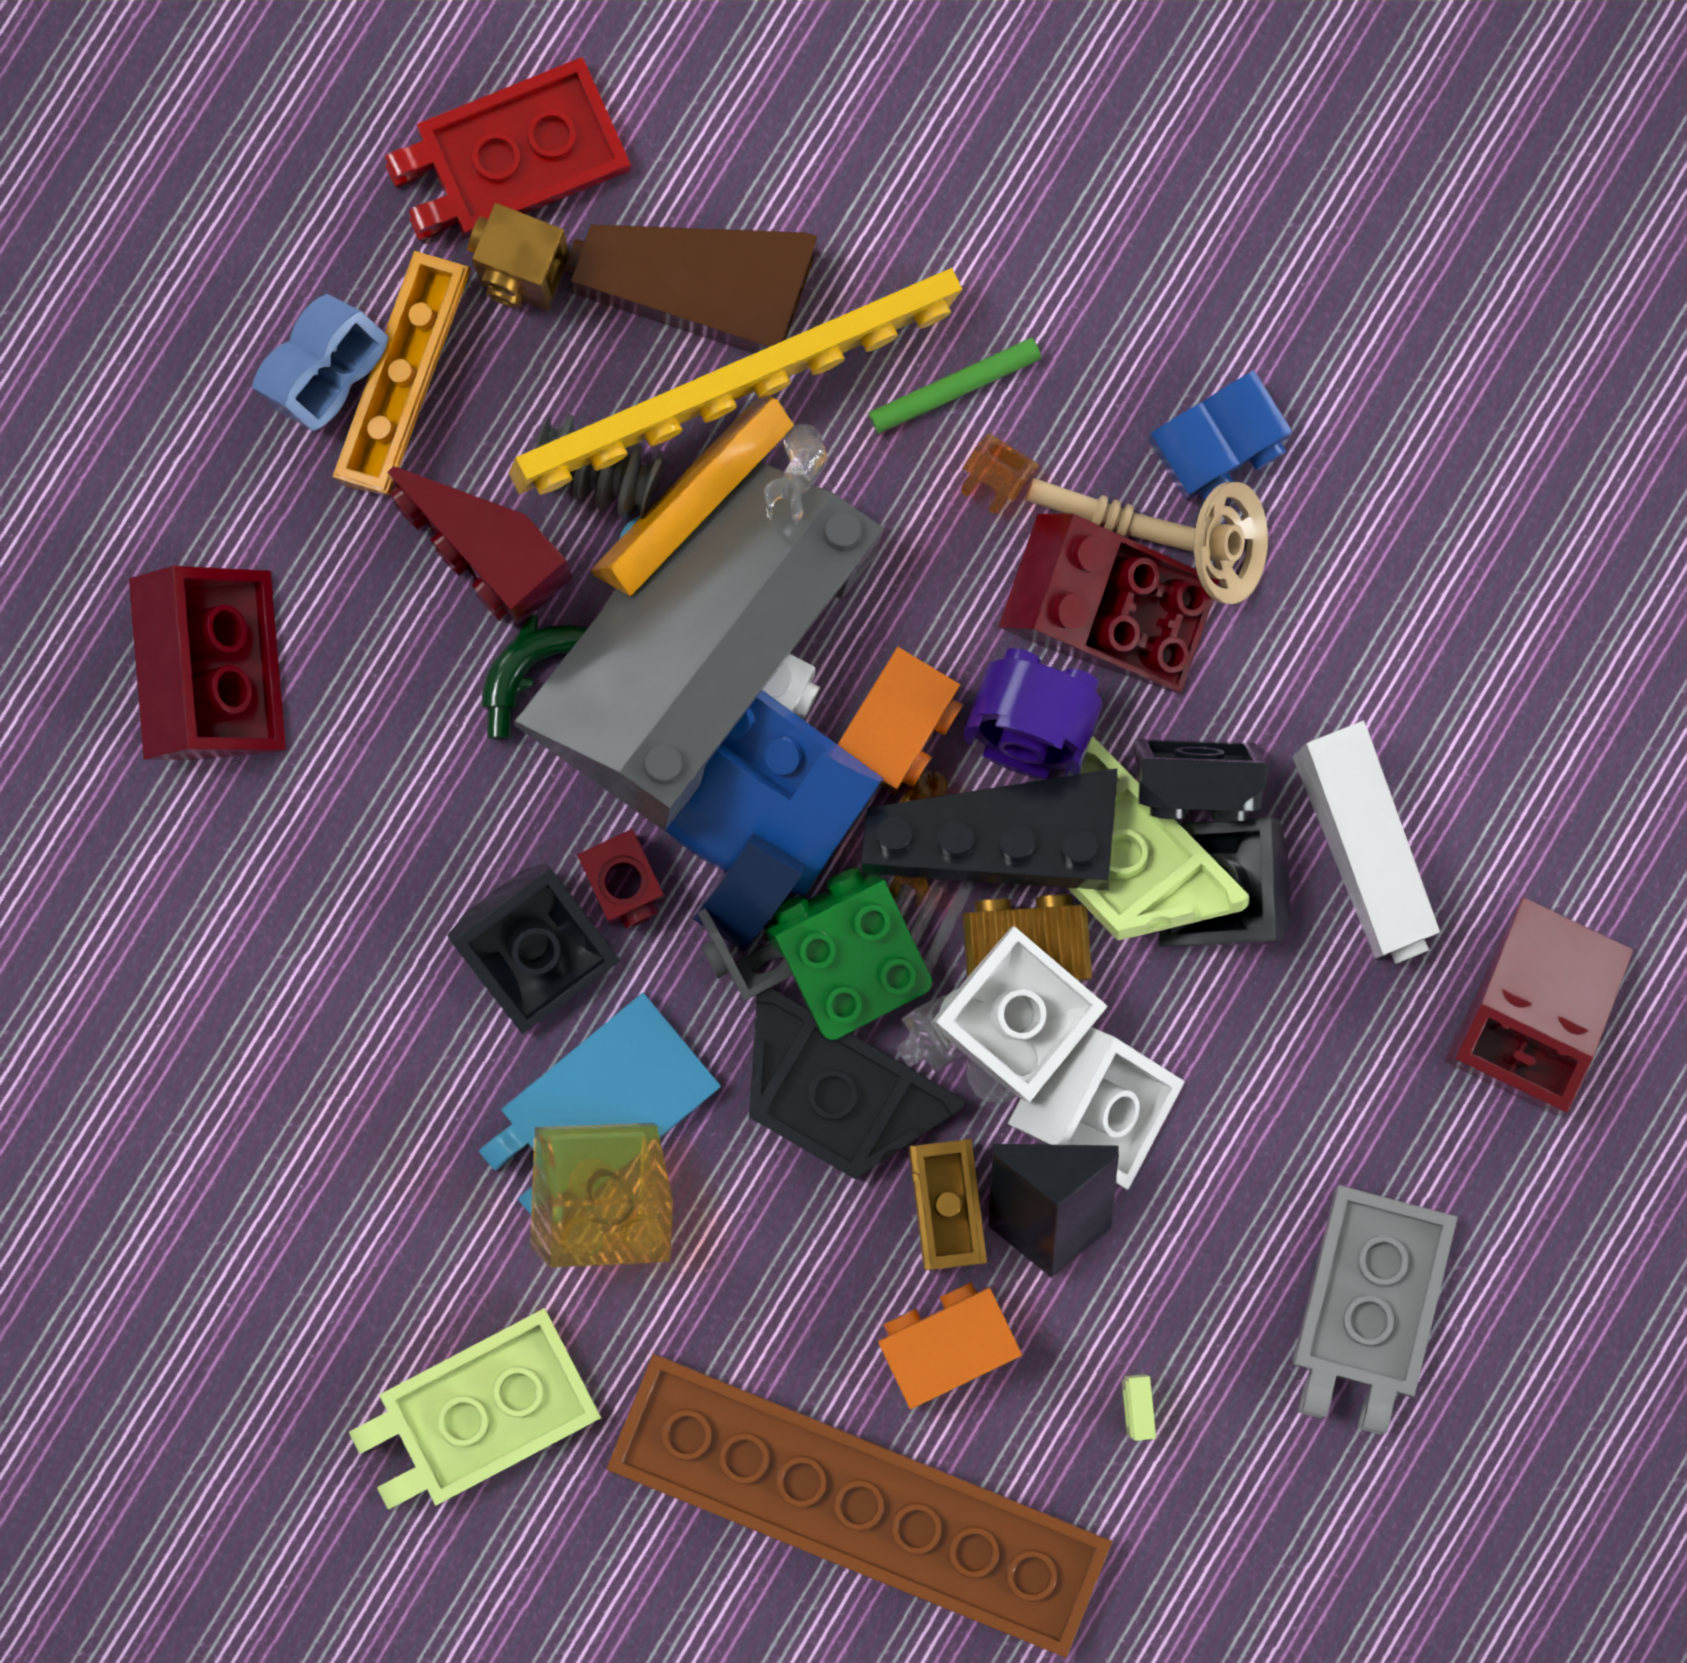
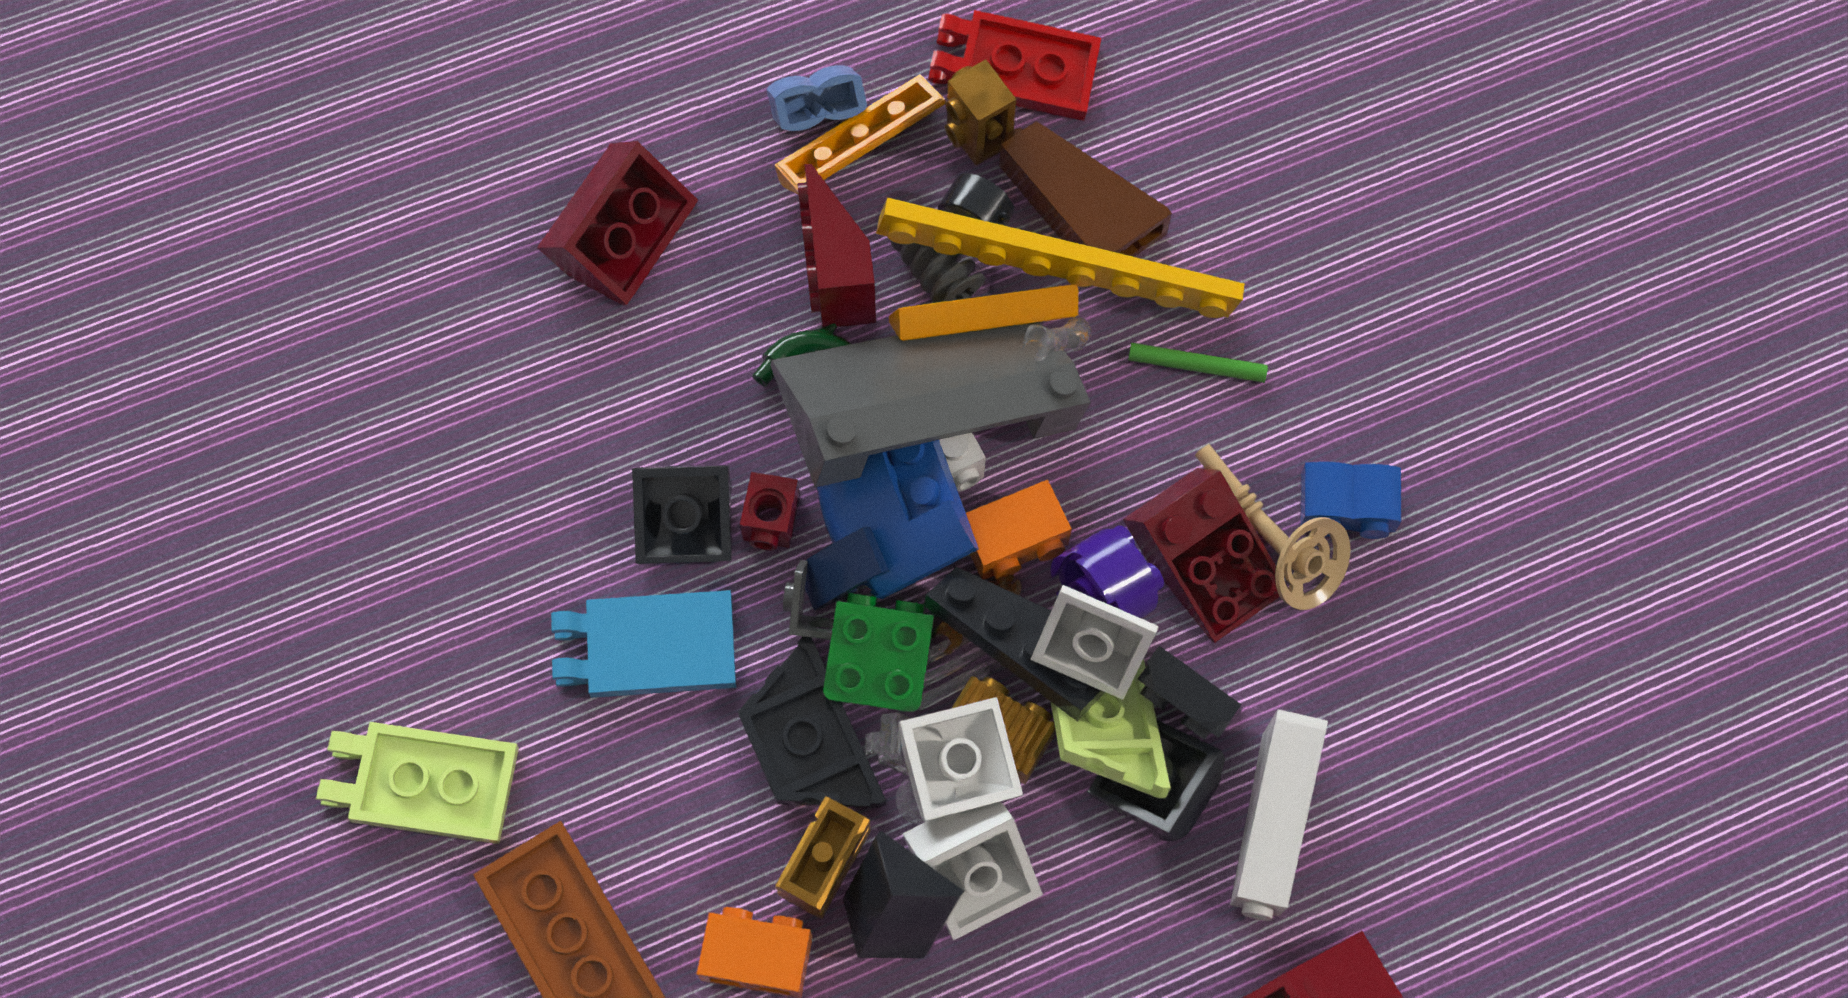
camera: 40 degrees right, 15 degrees down
clear yellow slope [530,1123,673,1268] -> none
clear orange tile [961,433,1039,514] -> none
none -> black piece [937,173,1015,226]
none -> white slope [1031,585,1158,700]

